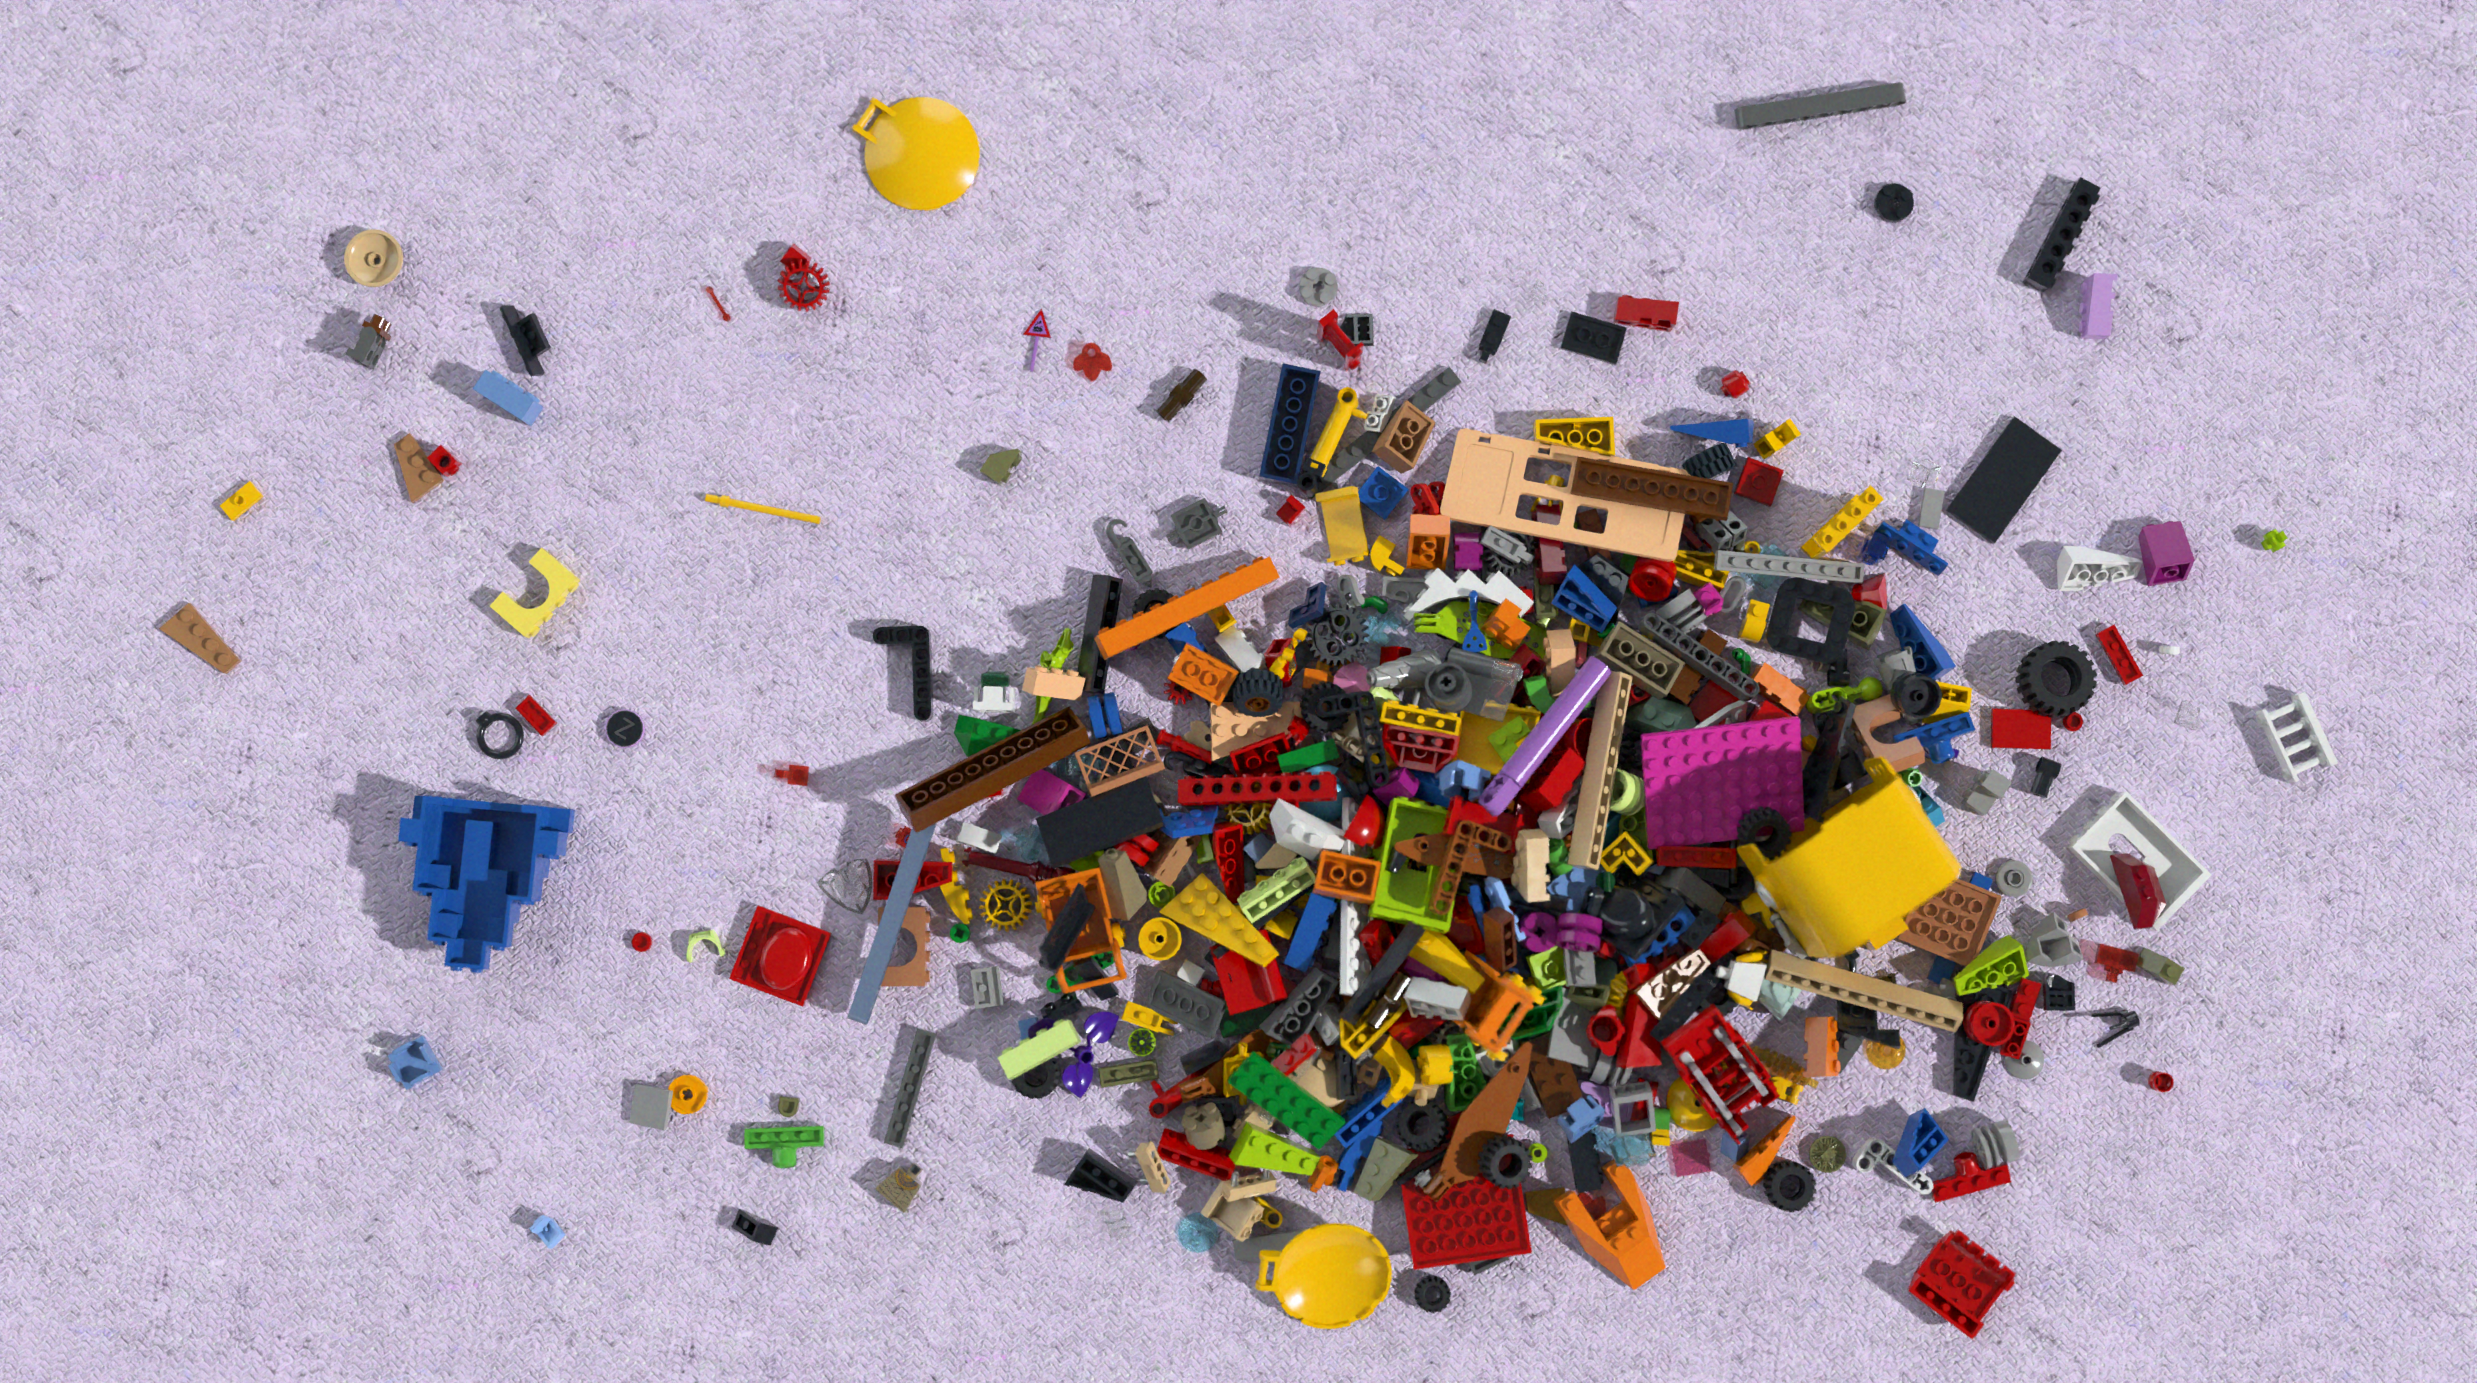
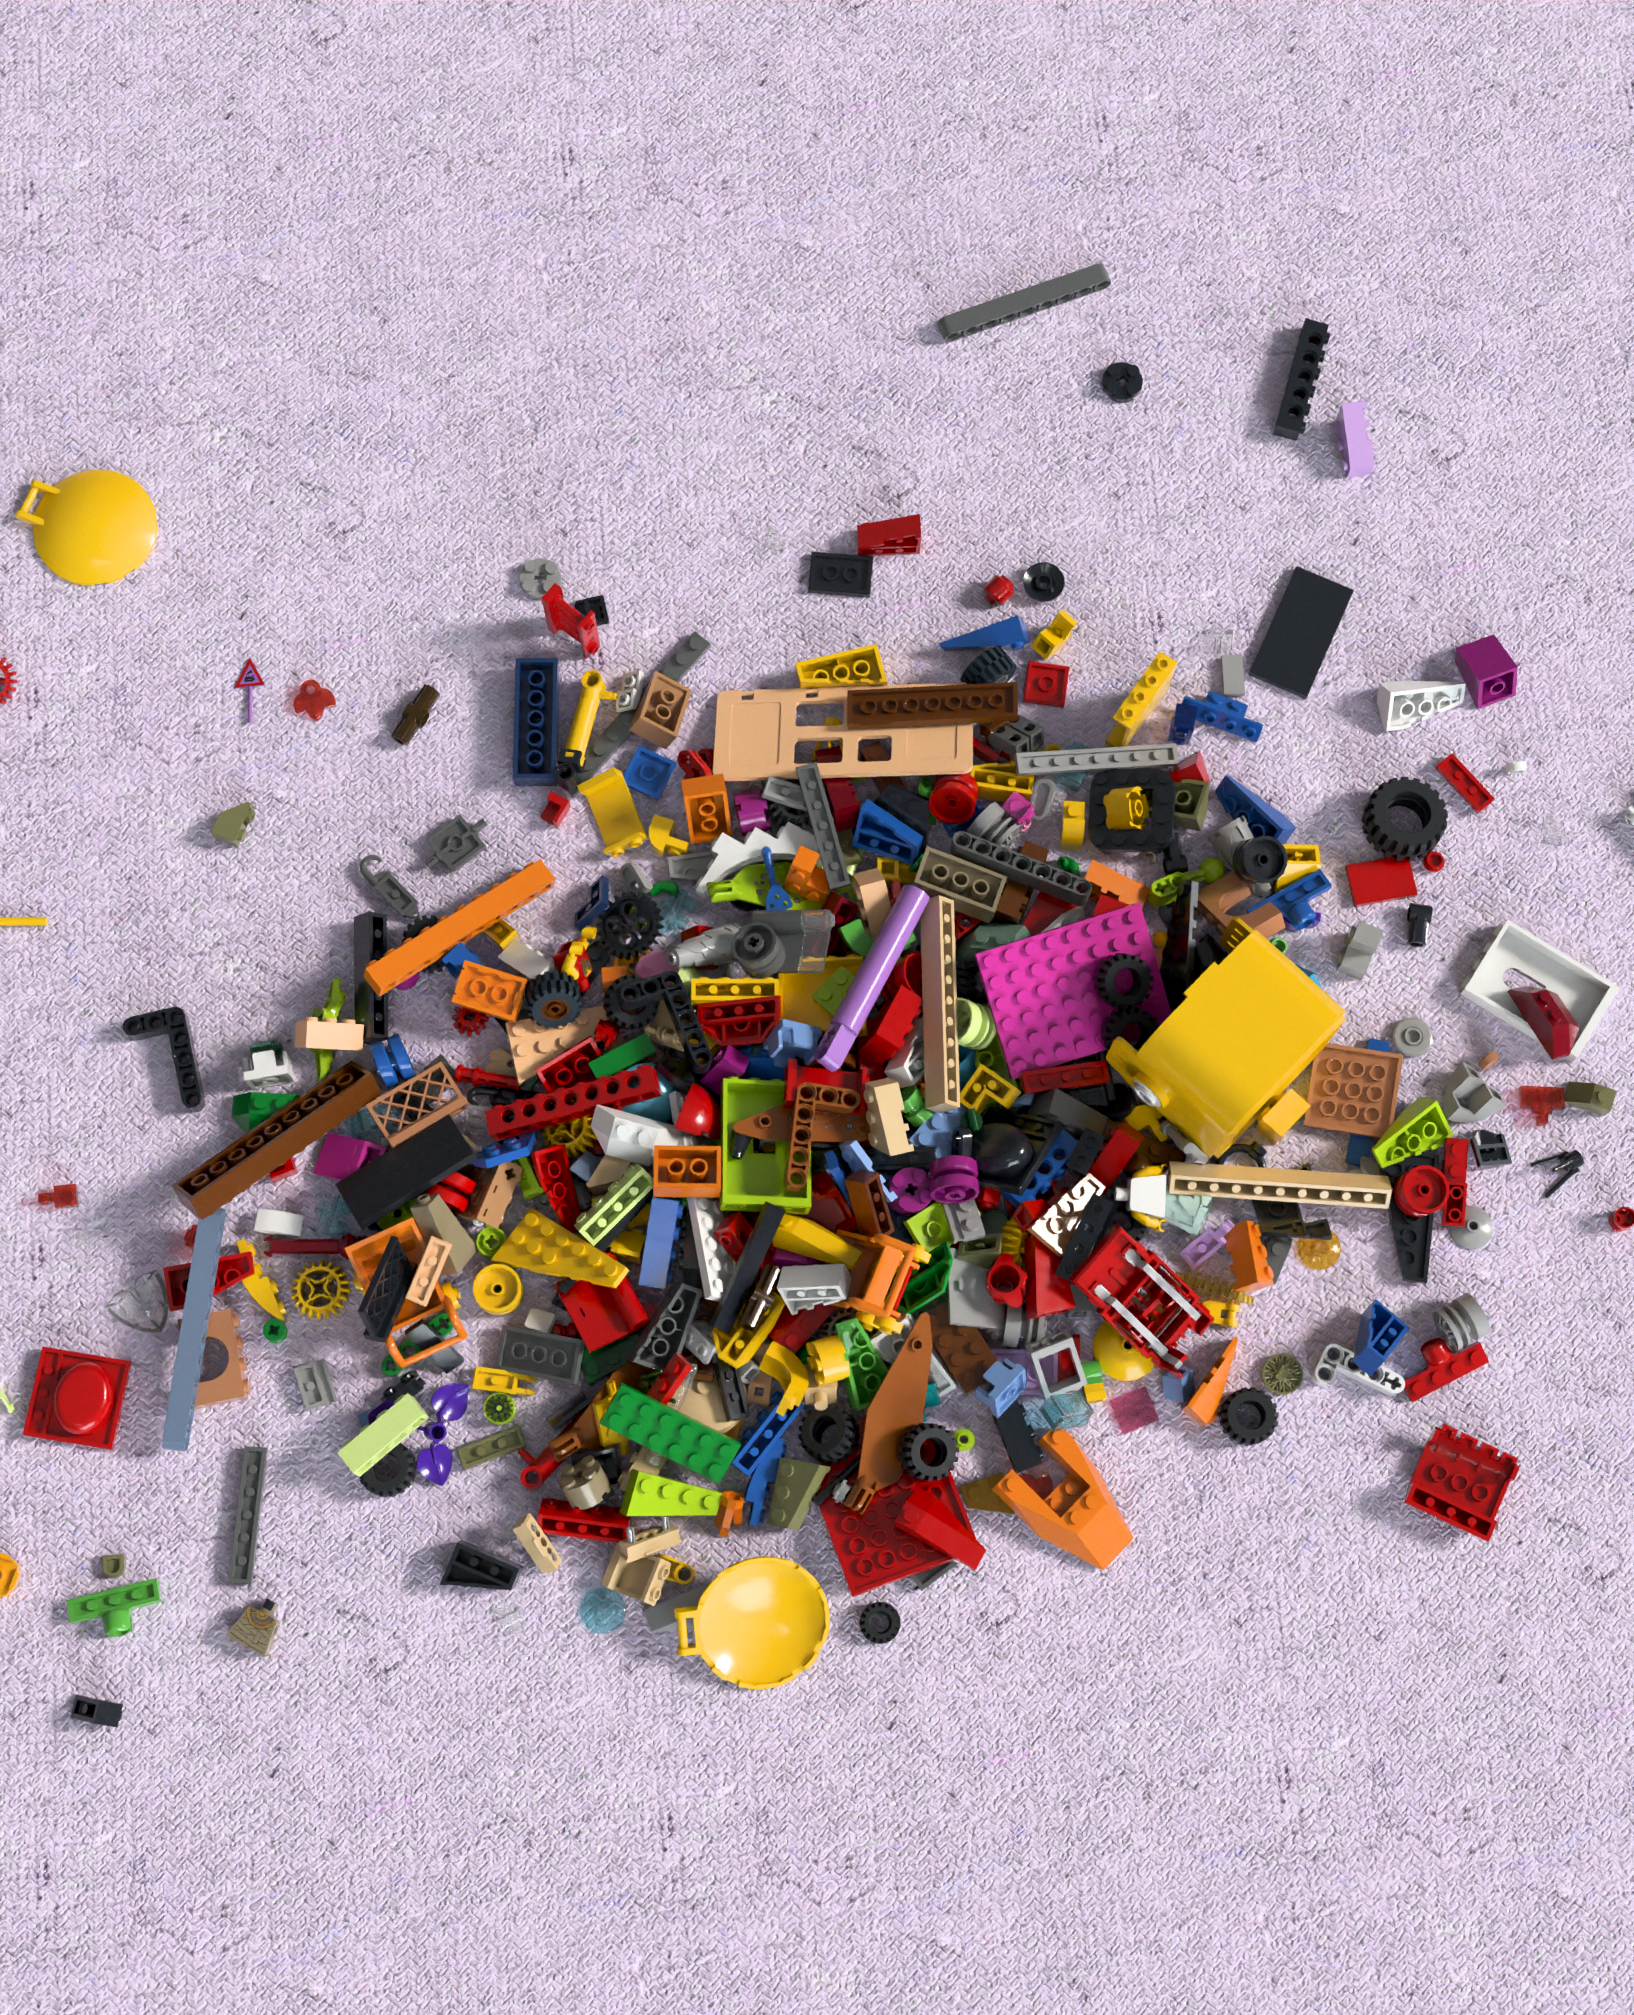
camera: 15 degrees left, 10 degrees down
black hinge [1478,309,1511,364] -> none
lime gear [2261,529,2288,553] -> none
none -> light nougat tile [405,1236,453,1307]
none -> dark grey plate [796,762,851,891]
none -> red wedge [895,1487,986,1571]
none -> black dish [1023,562,1065,602]
none -> black tyre [1093,953,1154,1009]
none -> yellow brick [1103,786,1149,830]
none -> lavender plate [1179,1219,1235,1270]

